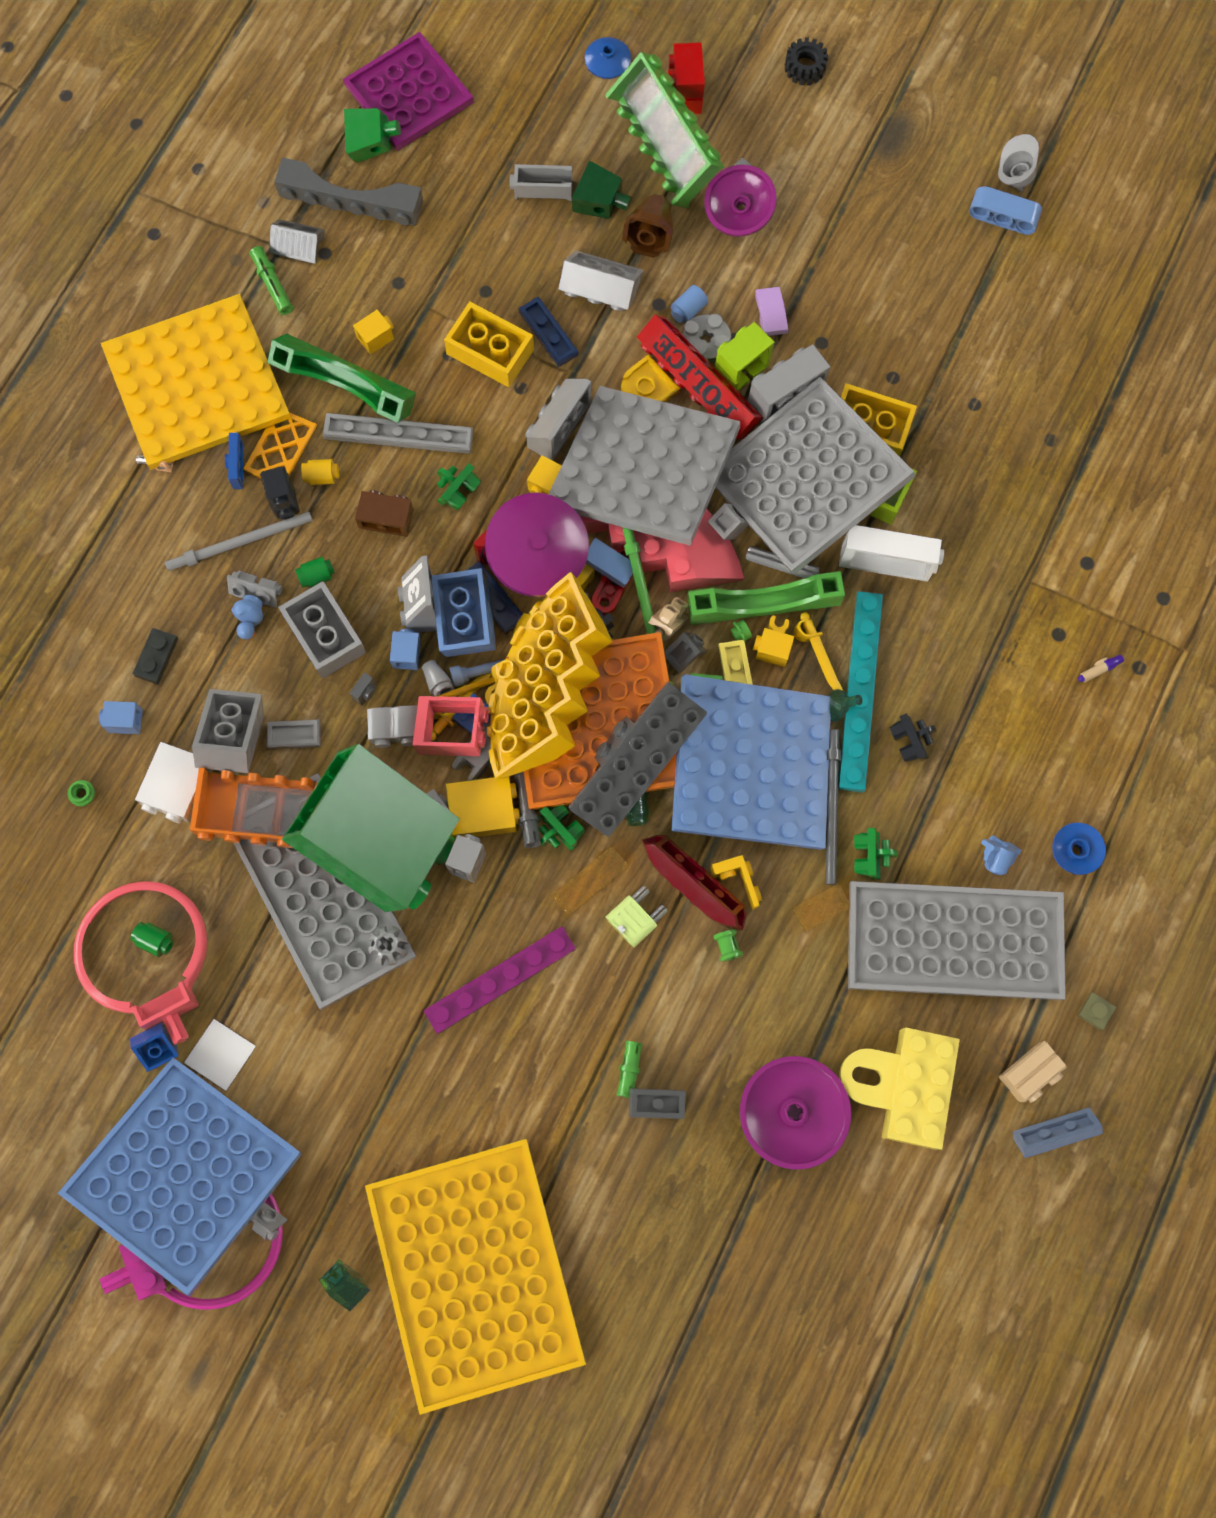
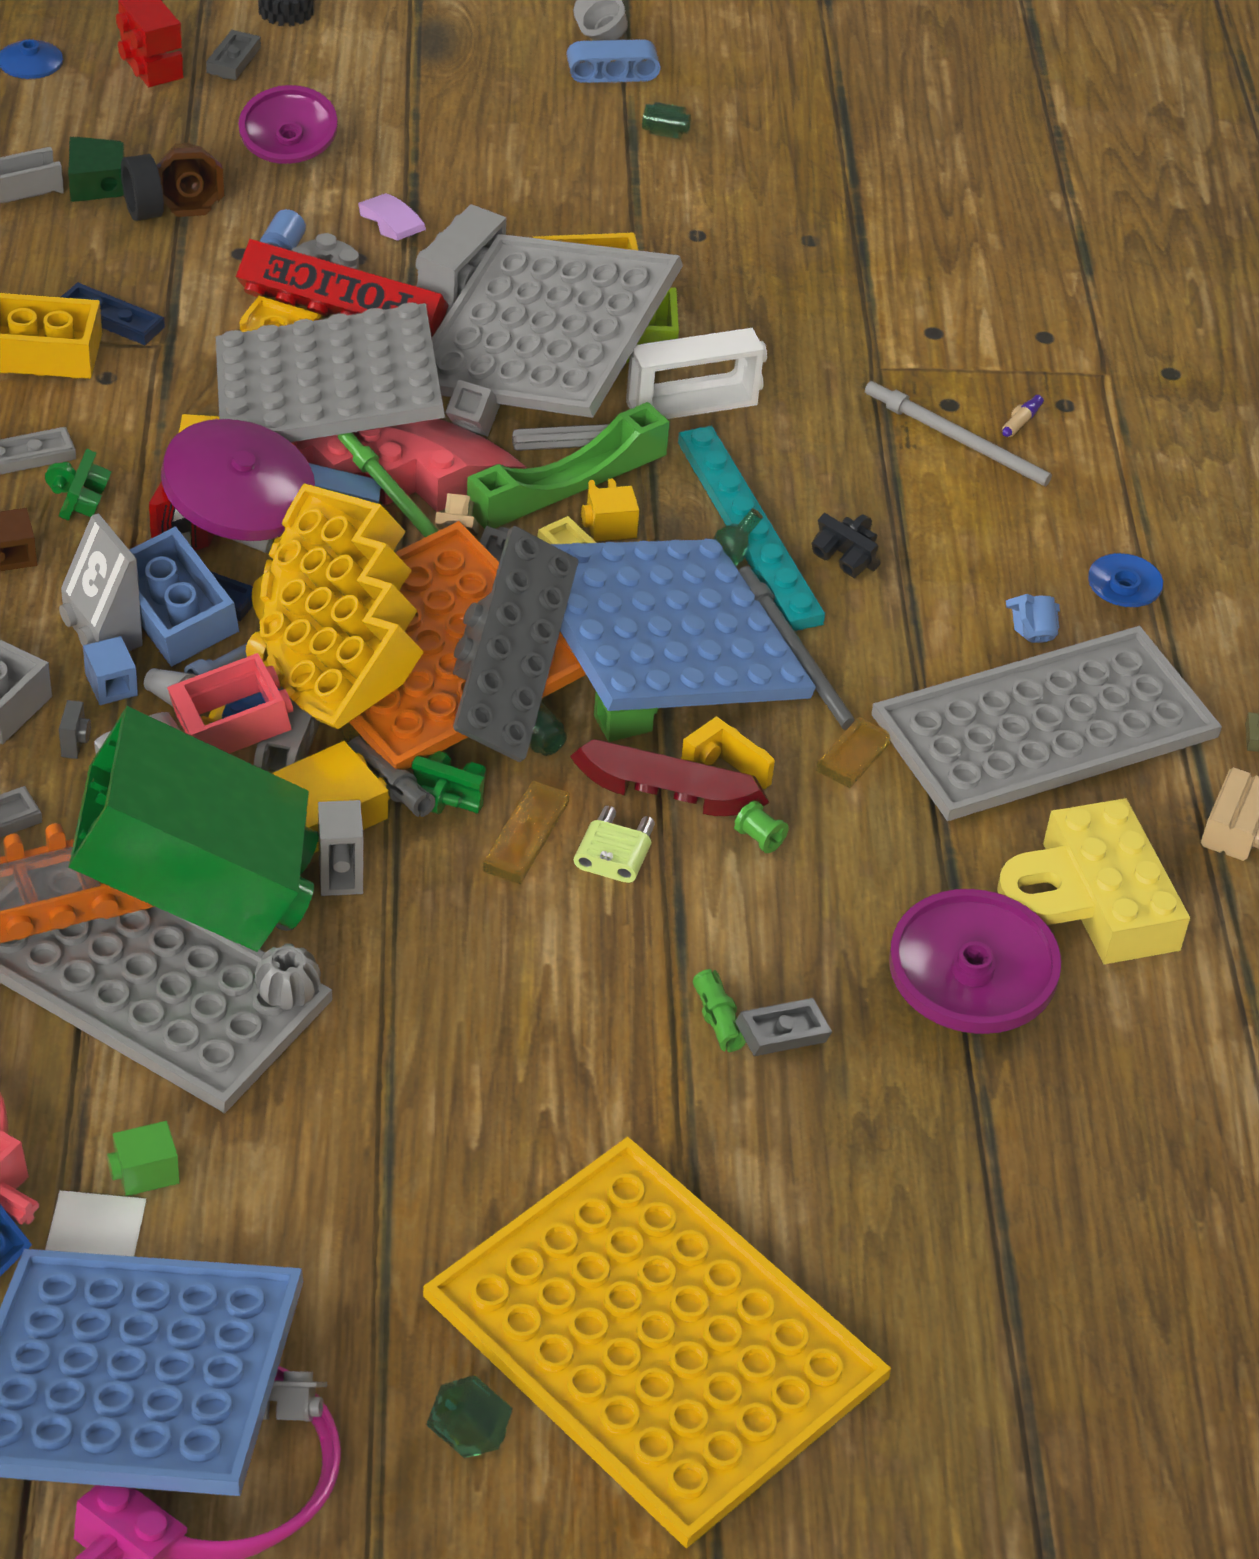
camera: 30 degrees left, 30 degrees down
magenta plate [423,926,576,1034] -> none
light grey slope [525,379,591,461] -> none
slope [558,250,644,311] -> none
window [605,52,725,208] -> none
lime piece [715,322,774,391] -> none
bright green plate [730,620,752,644] -> none
yellow sword [794,612,847,699] -> none
green hips [854,828,898,880] -> none
none -> bright green brick [107,1121,180,1196]
none -> black tyre [121,154,164,221]
none -> dark grey plate [206,30,261,80]
none -> clear green brick [642,102,691,139]
none -> light grey bar [865,381,1052,487]

